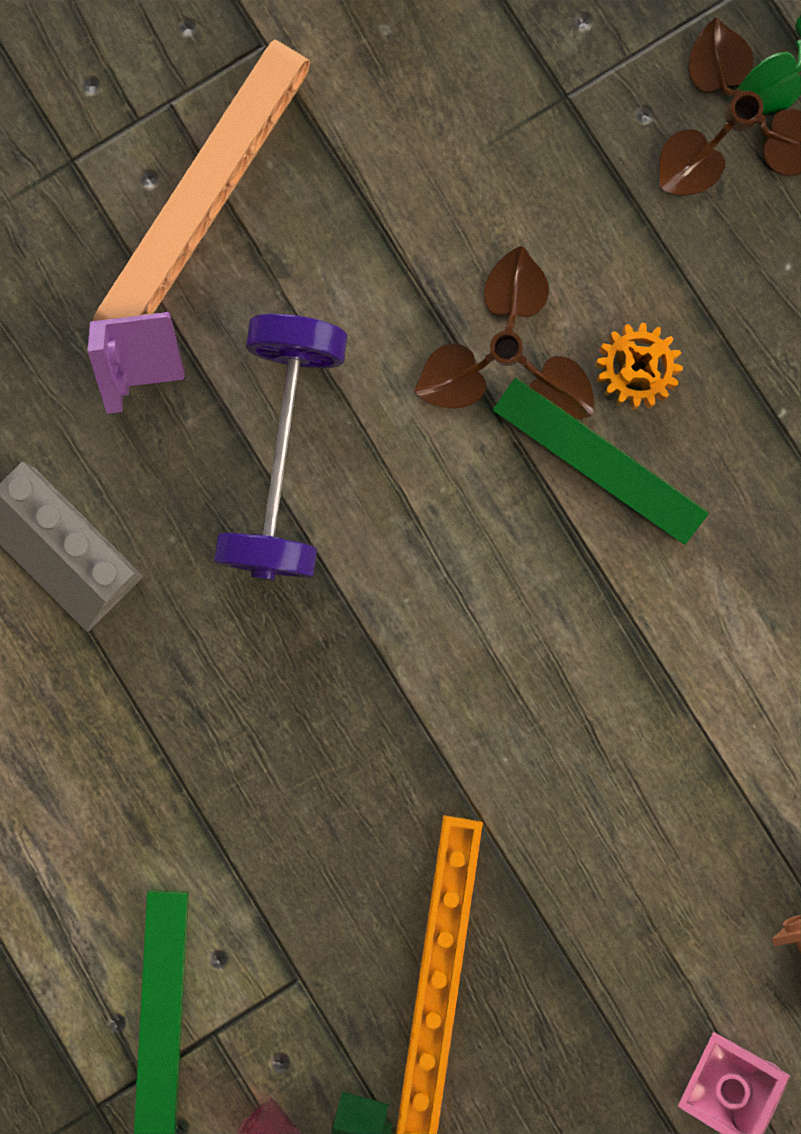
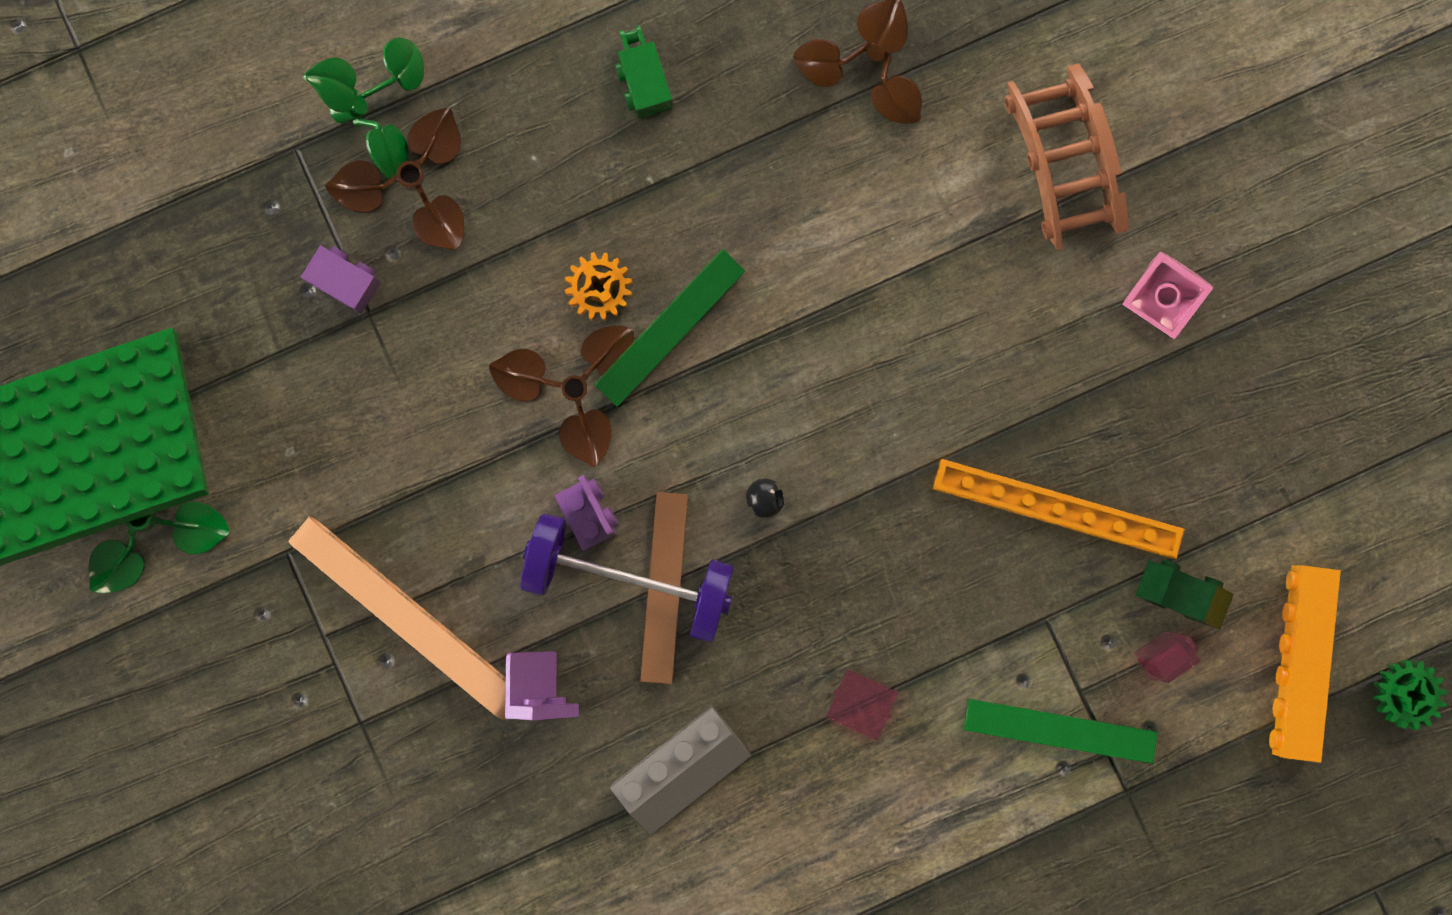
camera: 90 degrees left, 0 degrees up
none -> medium lavender brick [301,245,381,314]
none -> medium lavender bracket [554,475,619,551]
none -> medium nougat tile [640,492,688,684]
none -> black piece [746,478,784,518]
none -> clear pink piece [826,669,898,740]

